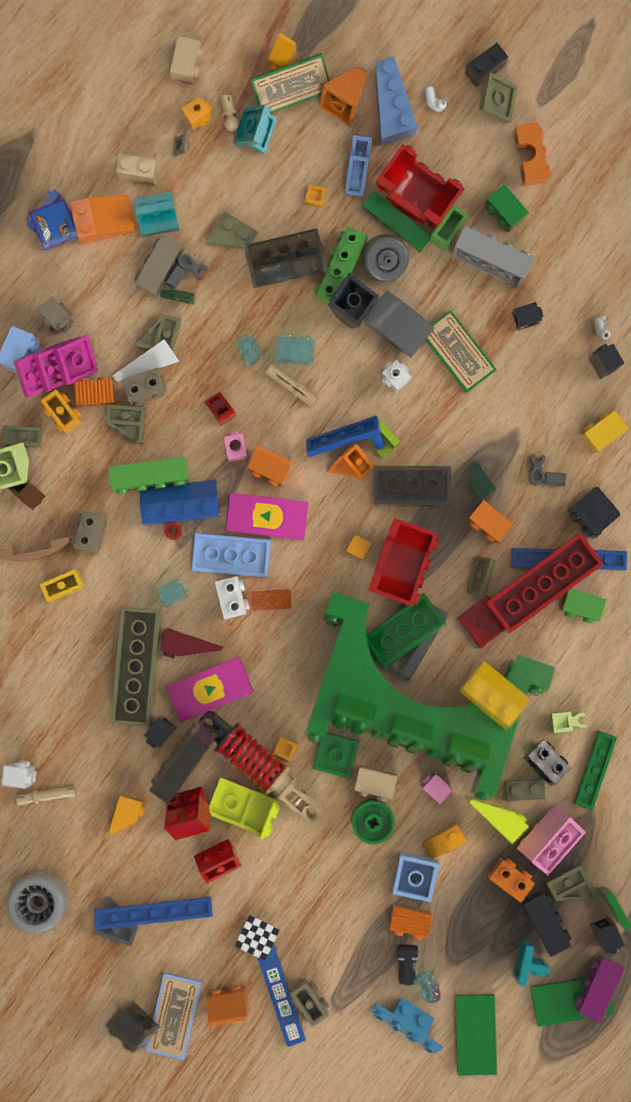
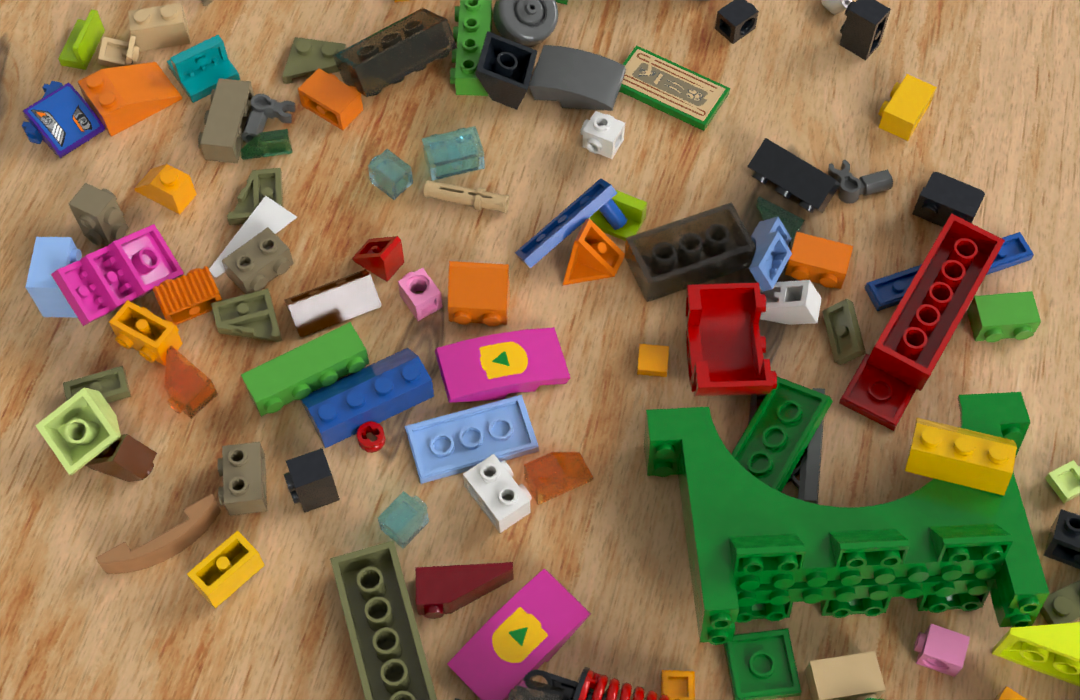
camera: 20 degrees left, 25 degrees down
none -> lime panel [58,9,105,70]
none -> tan bracket [98,35,140,67]
none -> light orange slope [134,164,197,214]
none -> clear orange slope [164,346,218,419]
none -> panel [284,269,381,337]
none -> black brick [284,448,340,513]
none -> orange brick [298,68,364,130]
none -> black brick [747,138,841,213]
none -> medium blue slope [749,217,792,291]
none -> white slope [760,280,822,325]

